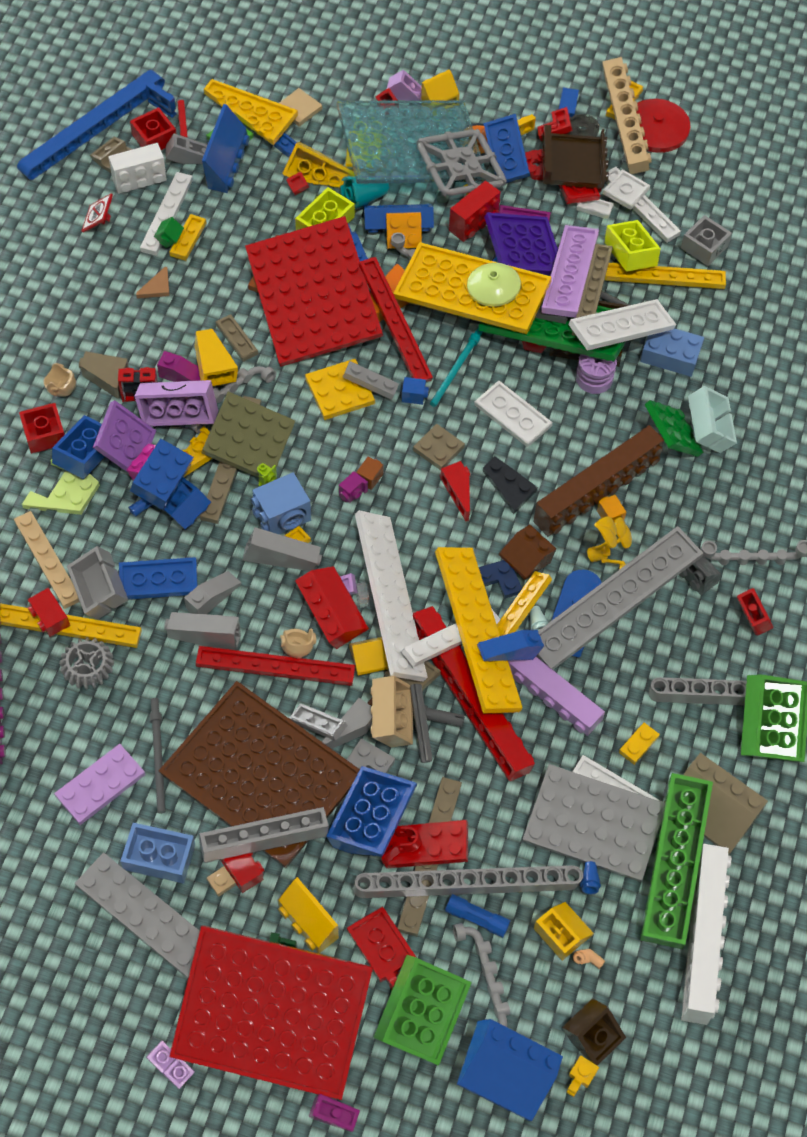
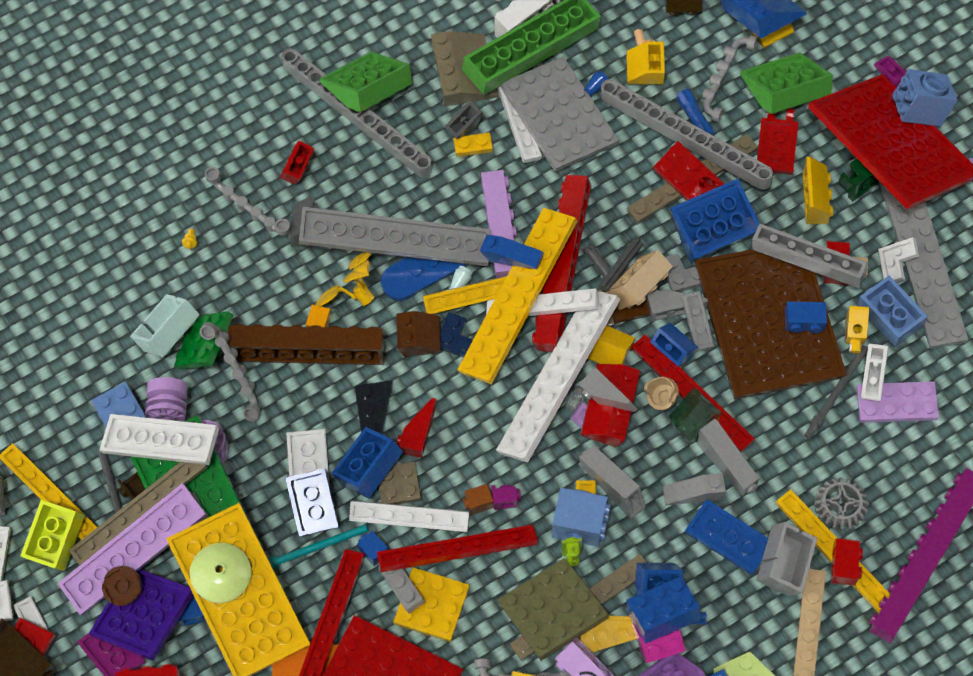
camera: 135 degrees left, 5 degrees up
none -> reddish brown tile [102,566,142,606]
none -> lavender wheel [145,377,188,421]
none -> yellow hair [182,228,197,249]
none -> light grey bar [200,322,260,421]
none -> brick [286,469,339,537]
none -> blue brick [331,427,403,499]
none -> white plate [349,500,470,532]
none -> red plate [377,524,538,572]
none -> dark grey slope [444,100,483,139]
none -> light grey slope [579,367,637,412]
none -> blue brick [650,323,698,367]
none -> clear green slope [669,387,723,442]
none -> blue brick [784,302,827,333]
none -> yellow torso [844,306,869,354]
none -> white slope [861,344,888,401]
none -> white plate [878,237,919,282]
none -> medium blue brick [893,69,957,126]

